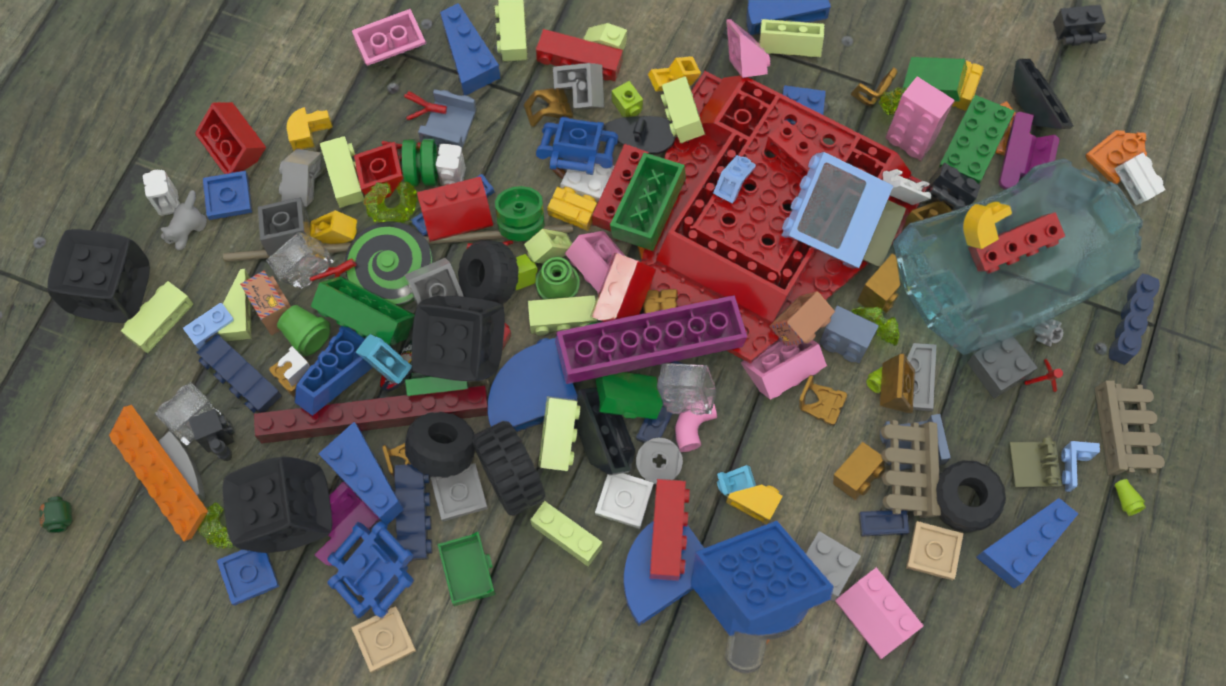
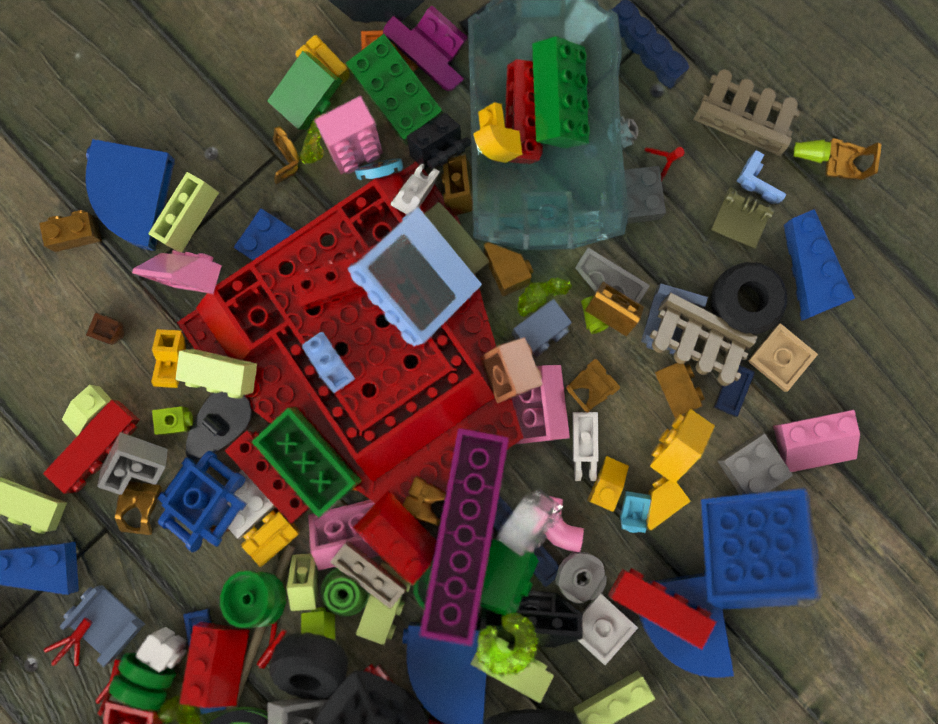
camera: 65 degrees left, 15 degrees up
none -> reddish brown plate [86,312,125,345]
none -> dark tan plate [330,540,407,609]
none -> medium azure tile [355,159,404,180]
none -> clear neon green piece [477,613,538,677]
none -> green brick [532,36,590,149]
none -> white hinge [572,412,598,481]
none -> yellow slope [587,456,629,512]
none -> yellow brick [650,409,715,484]
none -> pearl gold piece [825,138,882,180]

